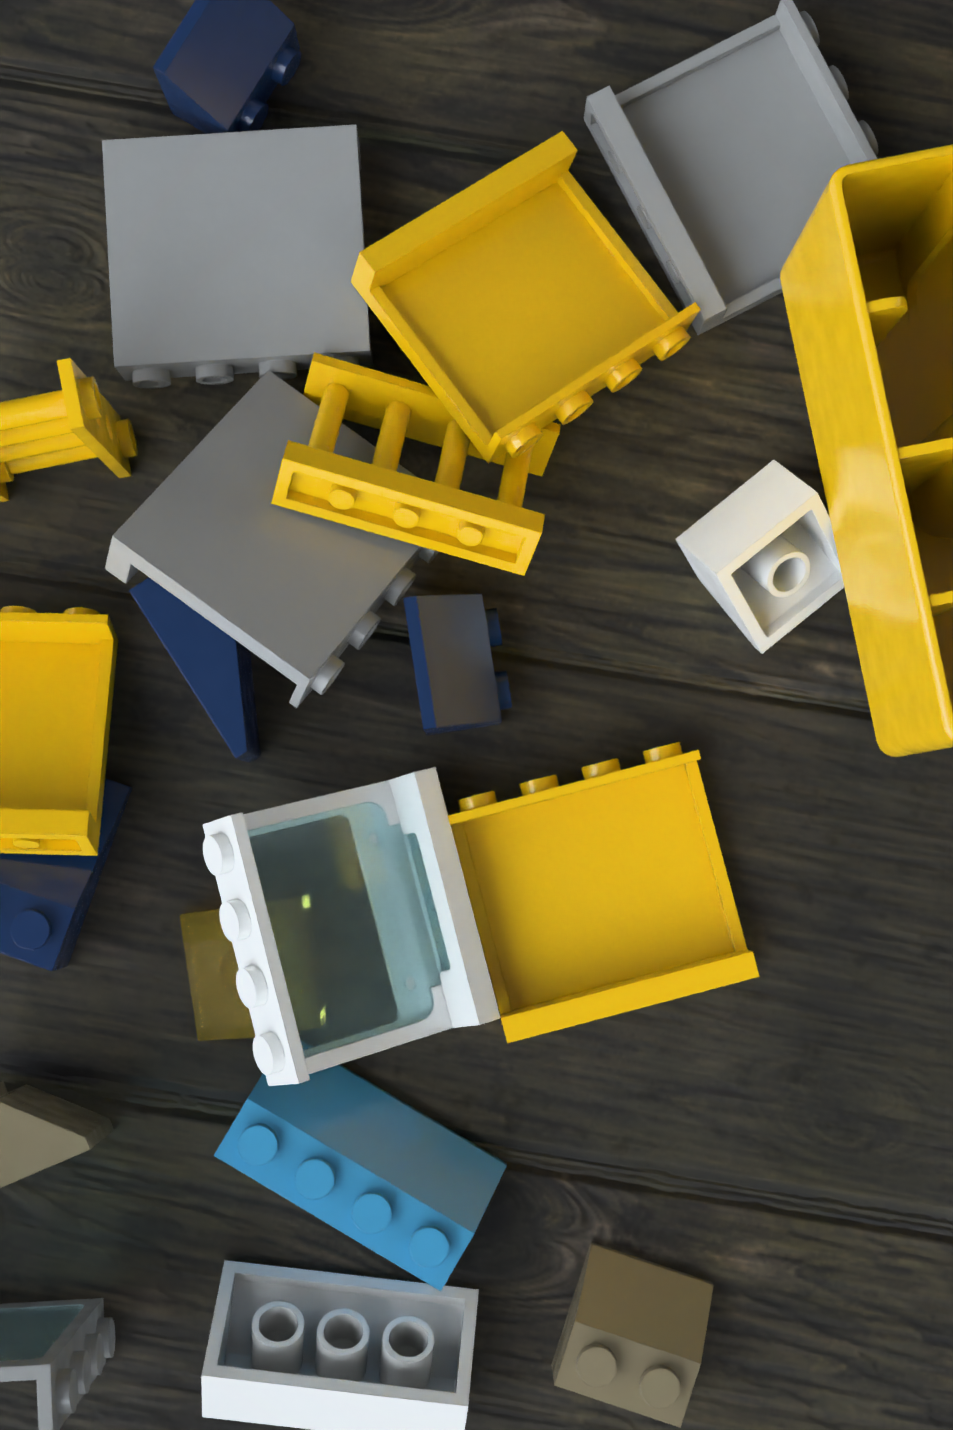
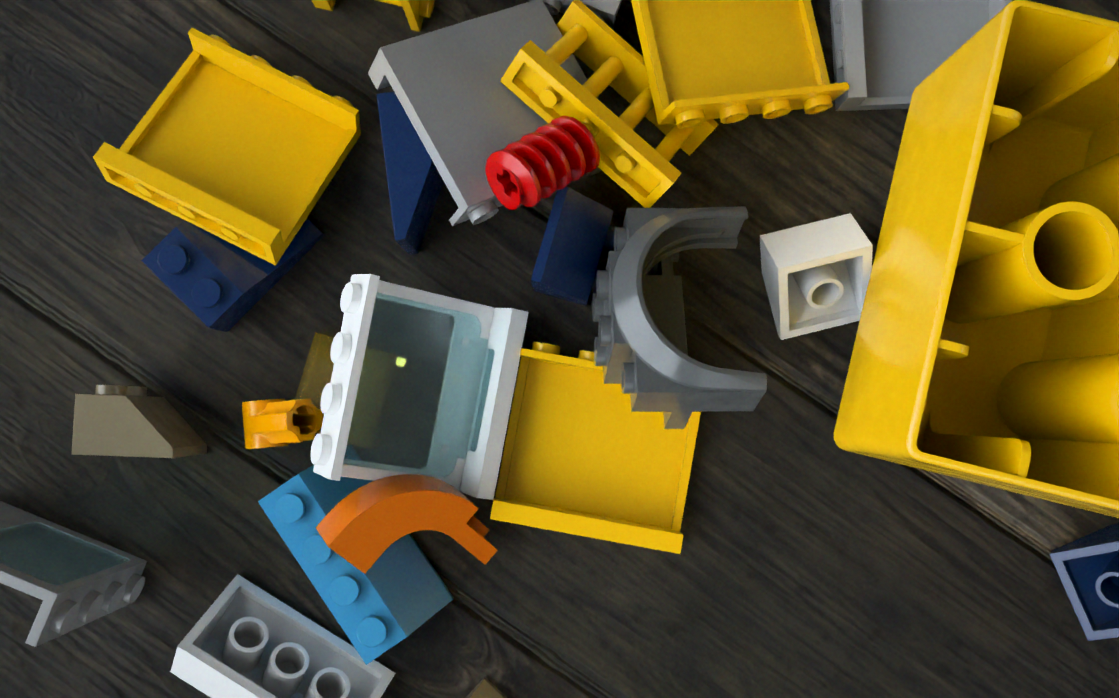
camera: 25 degrees right, 0 degrees up
none -> light orange piece [242,399,323,449]
none -> orange arch [315,474,498,574]
none -> red piece [485,115,600,210]
none -> dark grey piece [592,206,767,429]

